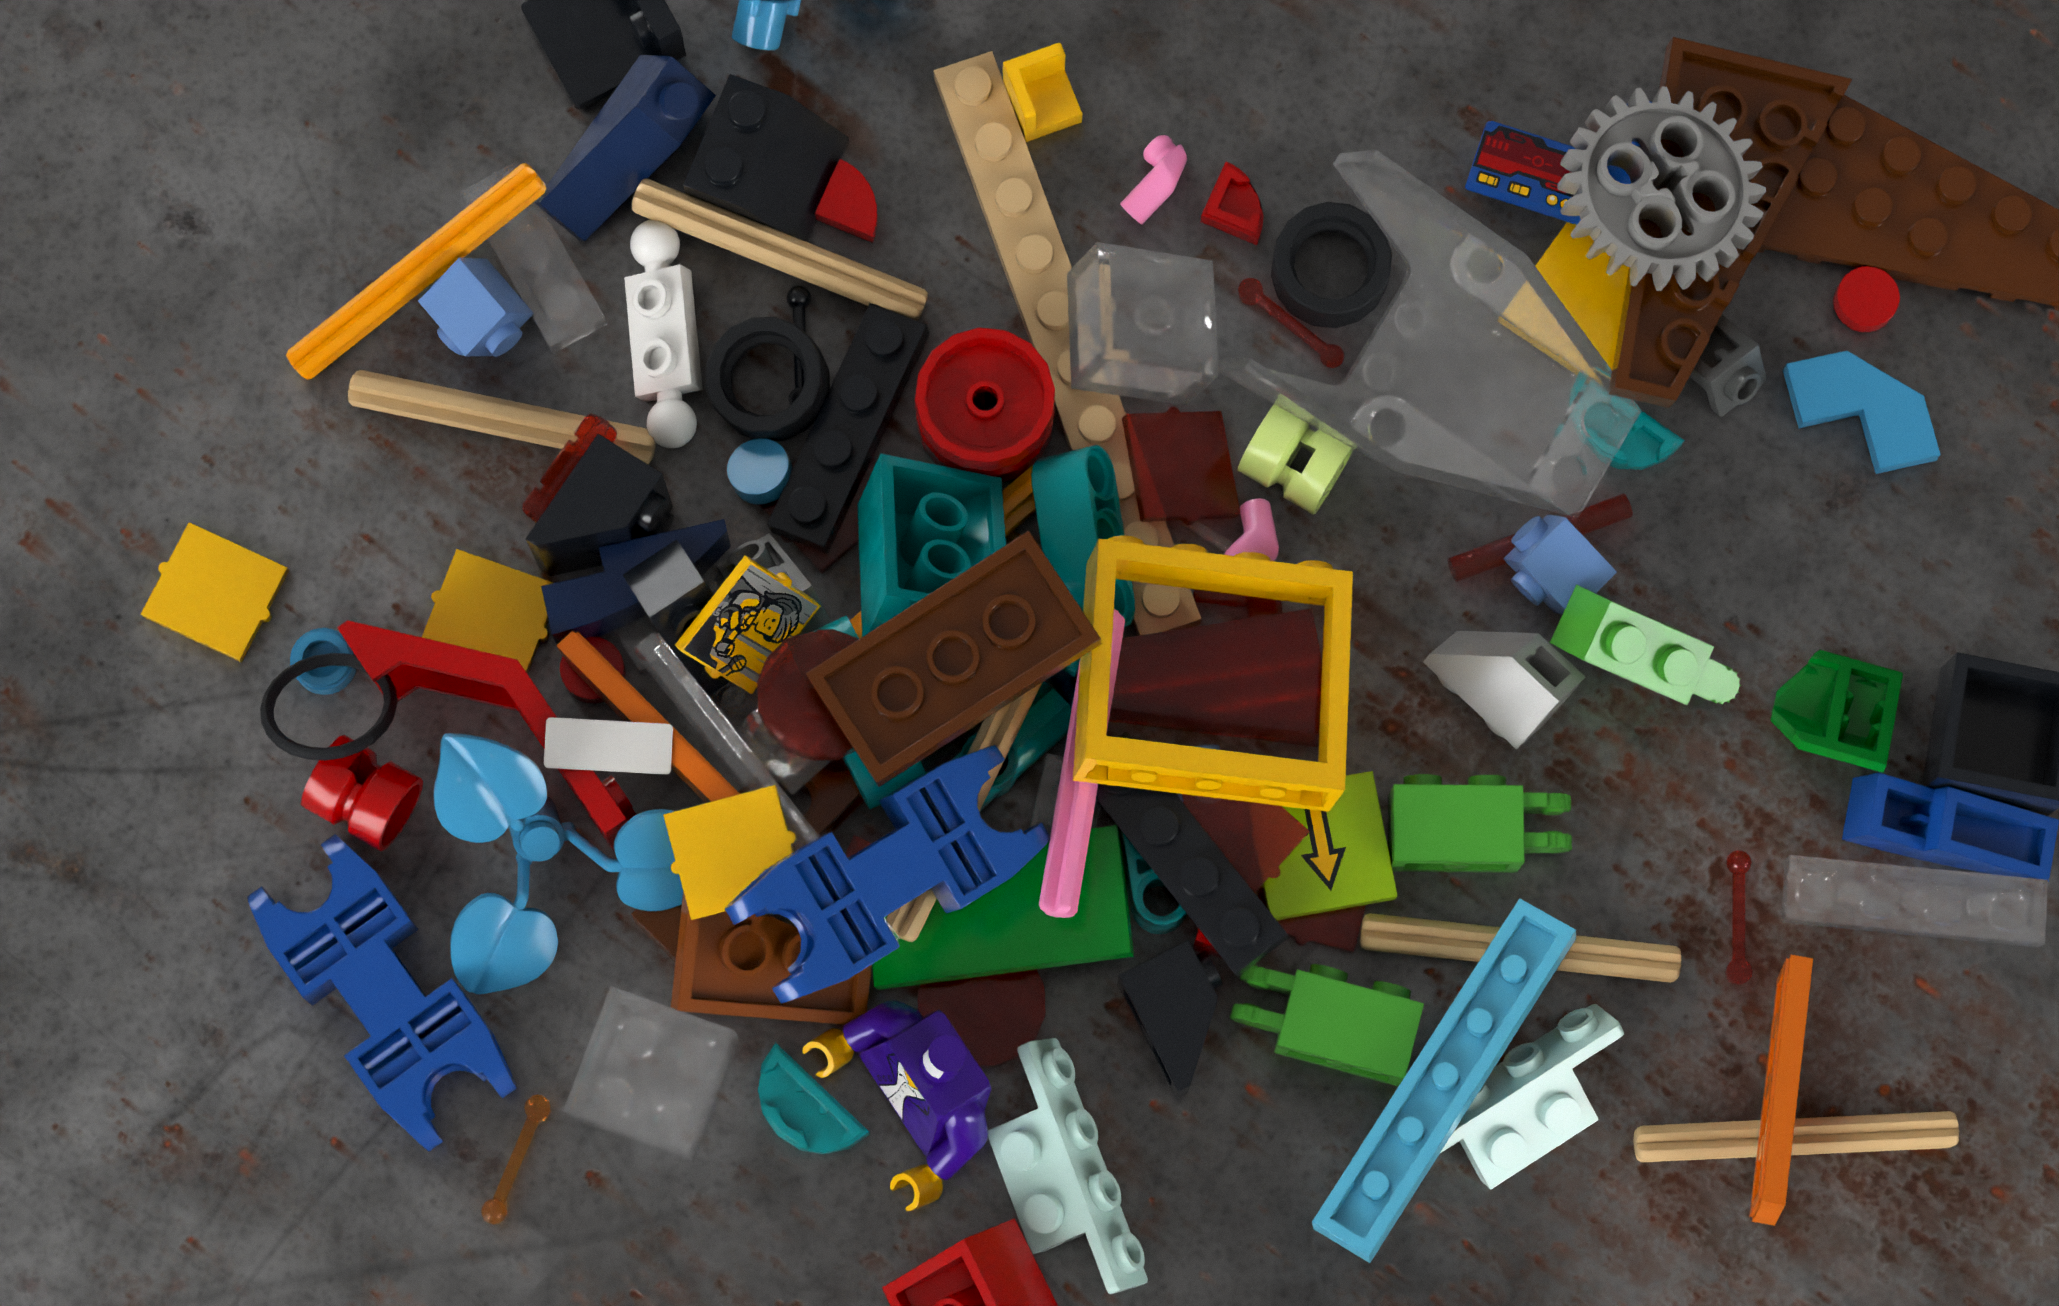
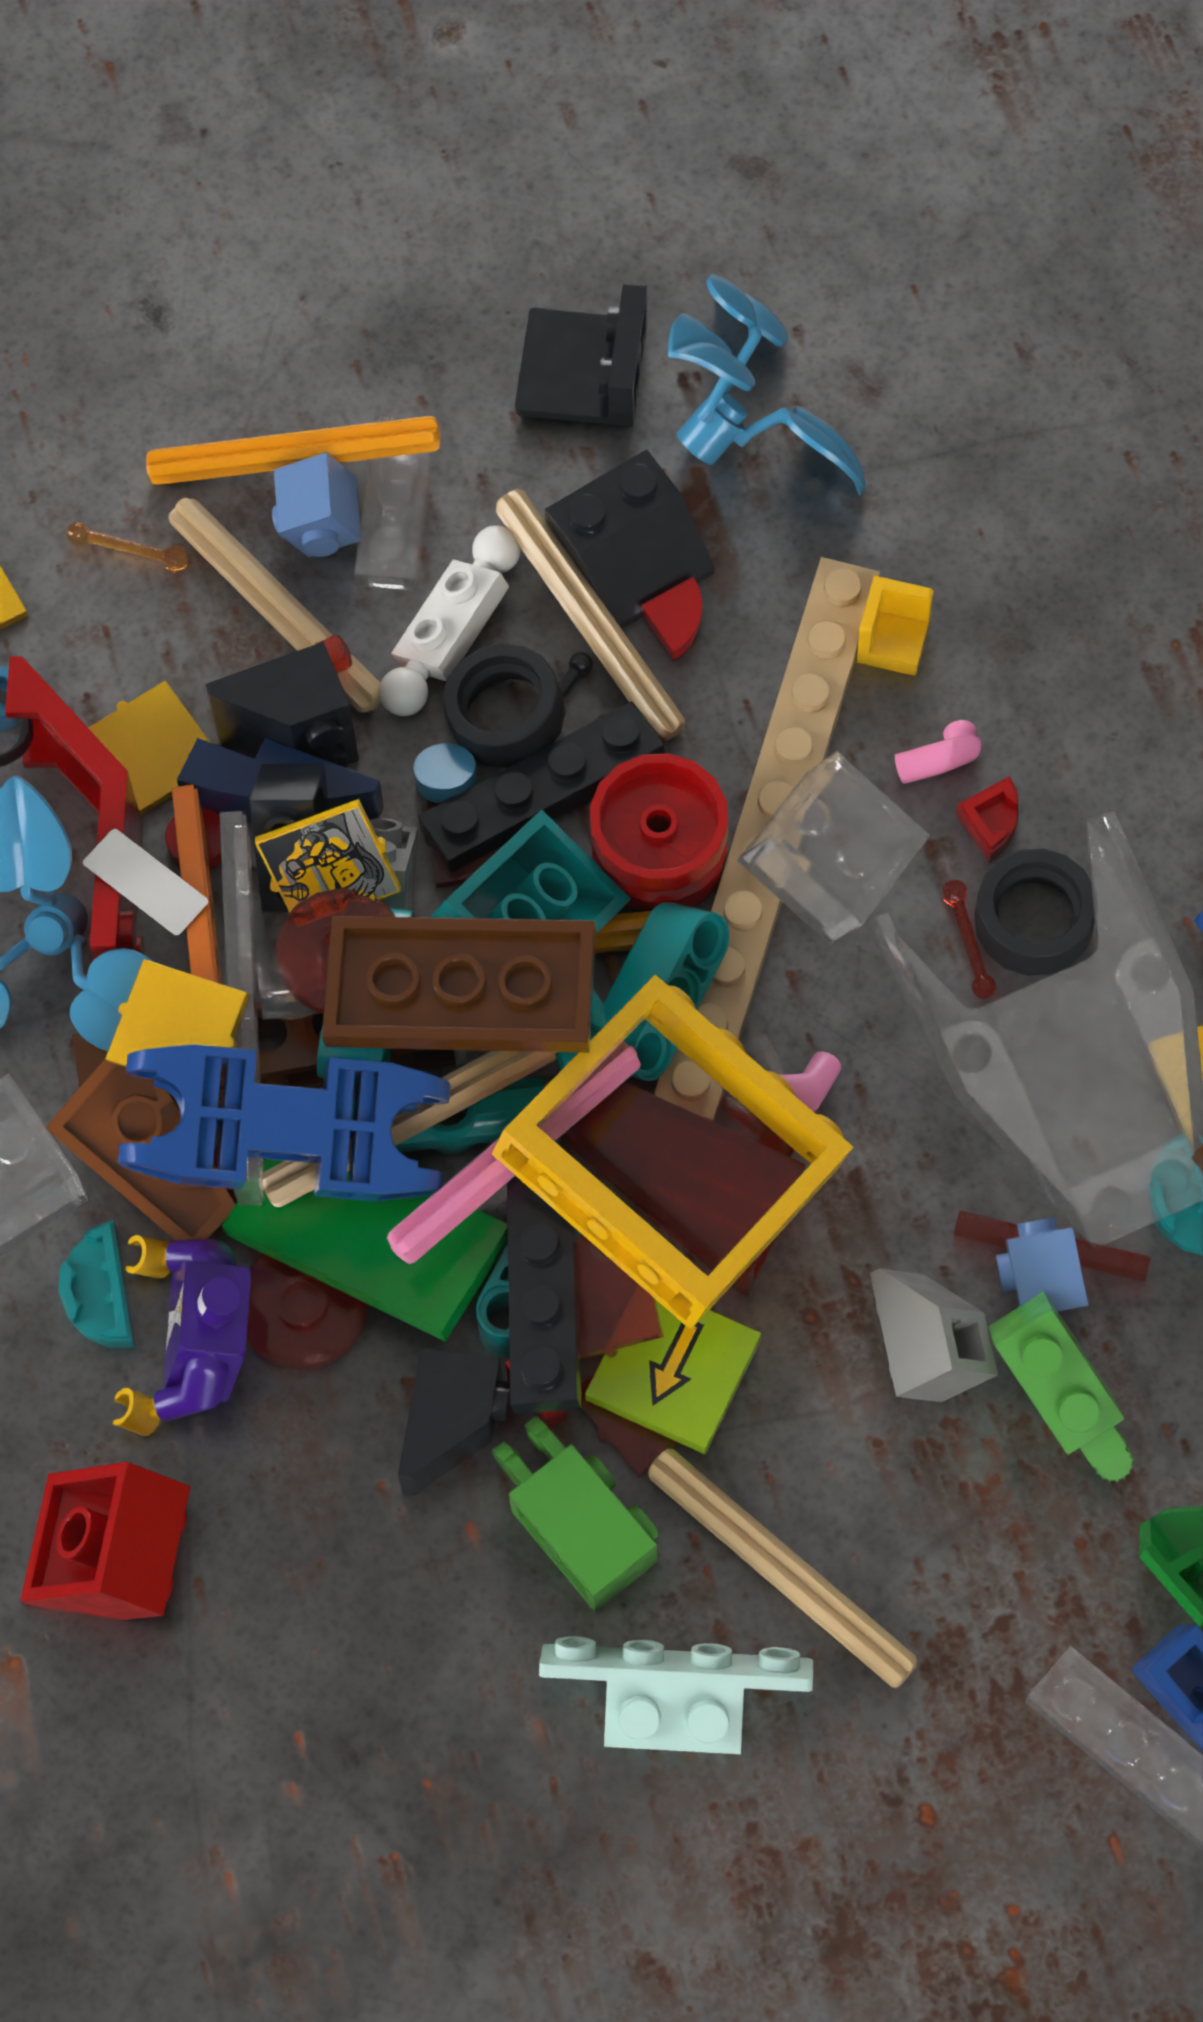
camera: 40 degrees right, 10 degrees down
dark blue slope [534,55,716,241] -> none
light aqua bracket [988,1038,1148,1294] -> none
clear red piece [1122,406,1241,526] -> none
yellowish green wheel [1237,400,1355,515] -> none
medium azure plate [1312,898,1576,1263] -> none
bright green hinge [1388,774,1572,873] -> none
tan axle [1633,1111,1959,1162] -> none
clear red hinge [1725,850,1753,985] -> none
orange tile [1749,954,1813,1226] -> none
none -> clear orange hinge [66,522,188,572]

